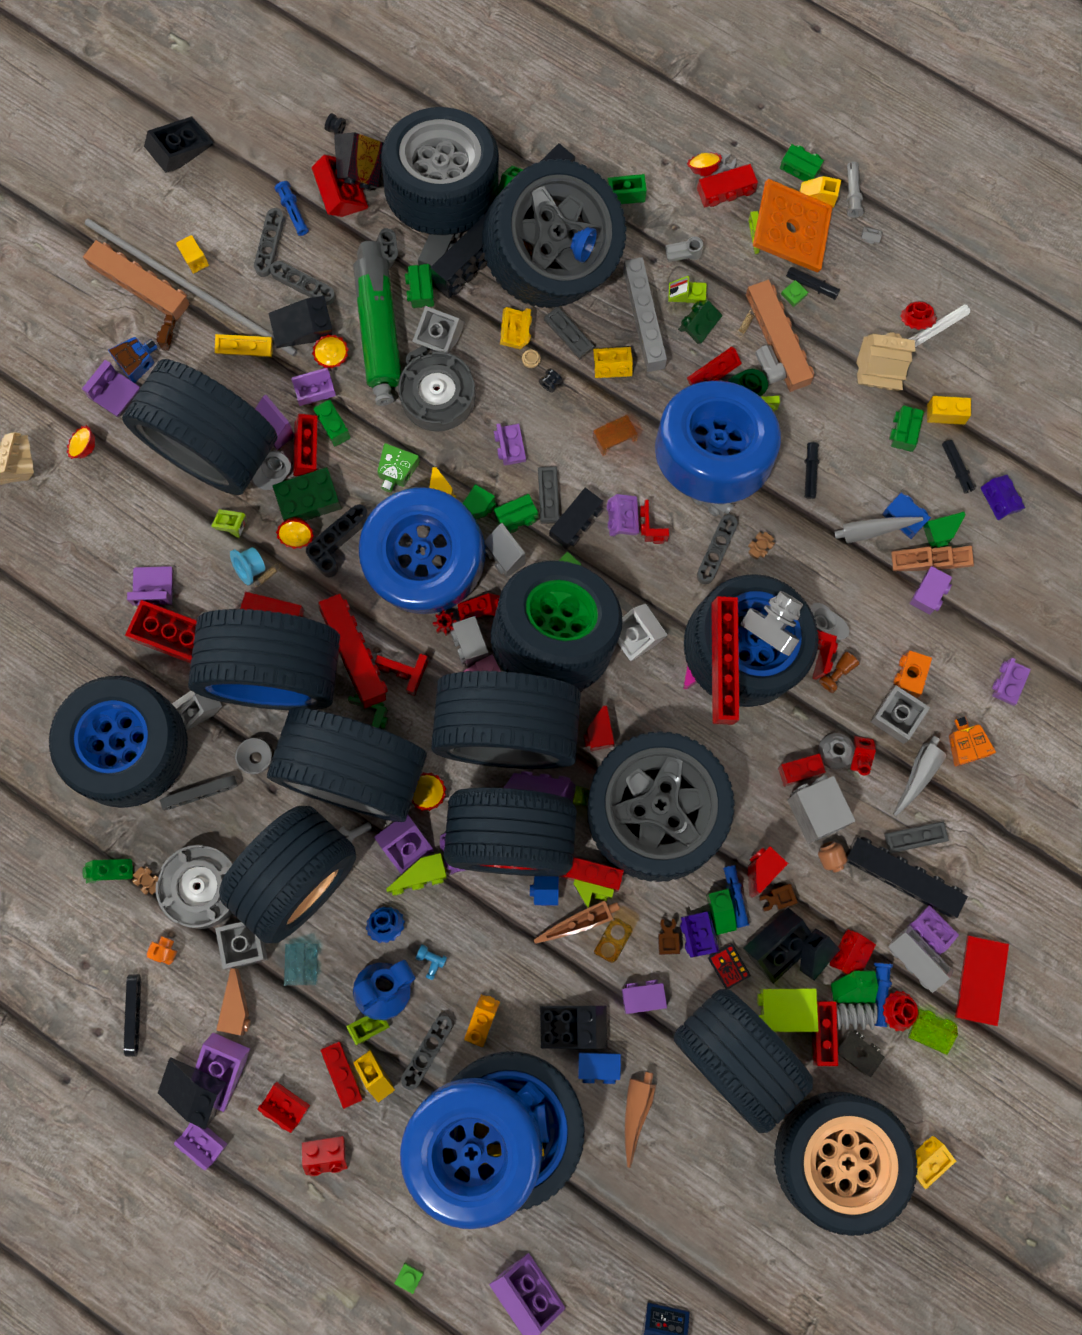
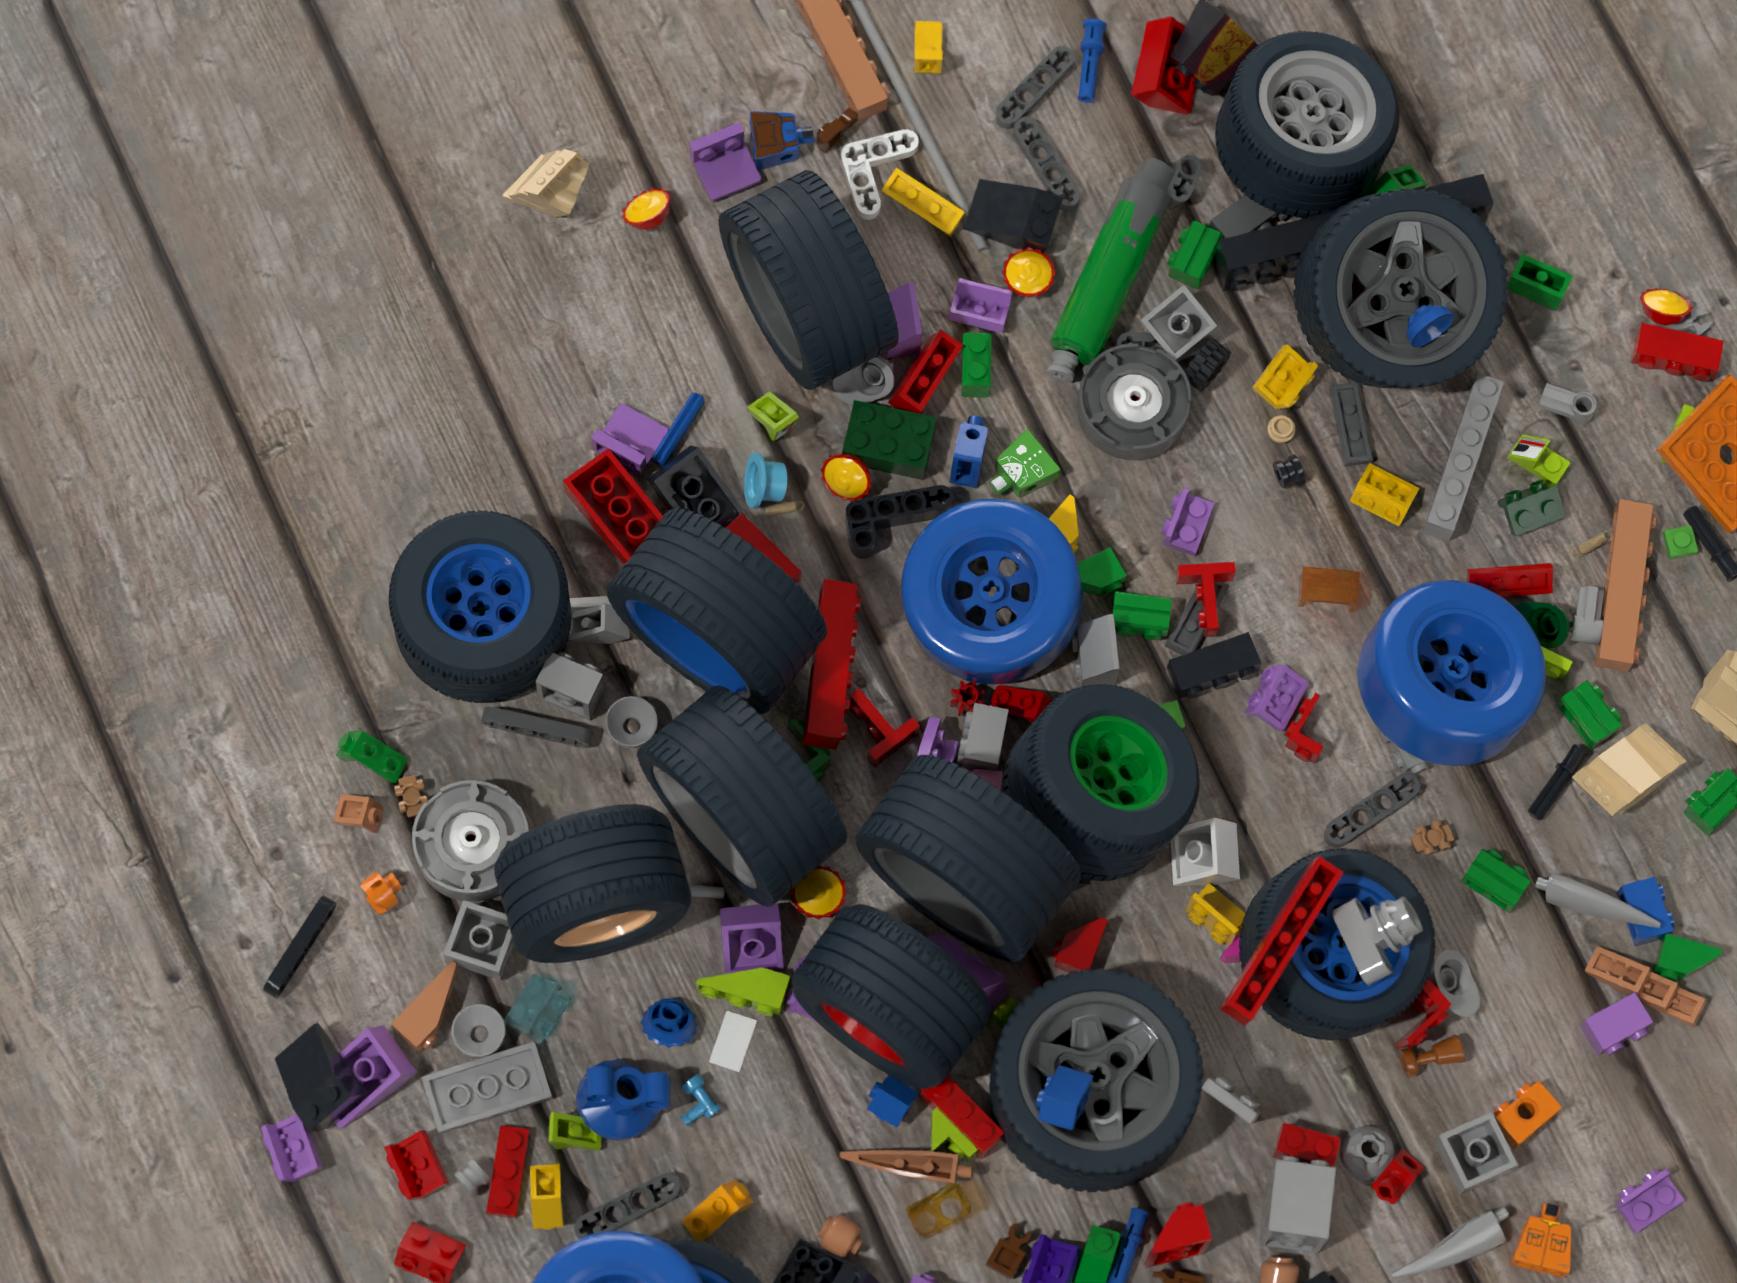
camera: 25 degrees right, 5 degrees down
none -> nougat bracket [333,794,383,833]
none -> light grey plate [422,1041,552,1135]
none -> light grey piece [451,1004,505,1058]
none -> light grey wheel [454,1159,491,1197]
none -> light grey brick [536,652,604,721]
none -> black slope [646,445,747,528]
none -> blue axle [652,392,705,467]
none -> white sticker [709,1011,757,1072]
none -> nougat head [818,1214,864,1259]
none -> white beam [841,129,919,220]
none -> medium lavender bracket [917,717,958,763]
none -> blue torso [949,415,988,488]
none -> blue brick [1036,1065,1093,1130]
none -> red bracket [1176,562,1236,637]
none -> black tyre [1185,338,1231,392]
none -> yellow bracket [1185,883,1245,946]
none -> light grey plate [1202,1077,1262,1124]
none -> green brick [1461,848,1531,913]
none -> green brick [1556,680,1622,750]
none -> tan slope [1572,723,1687,816]

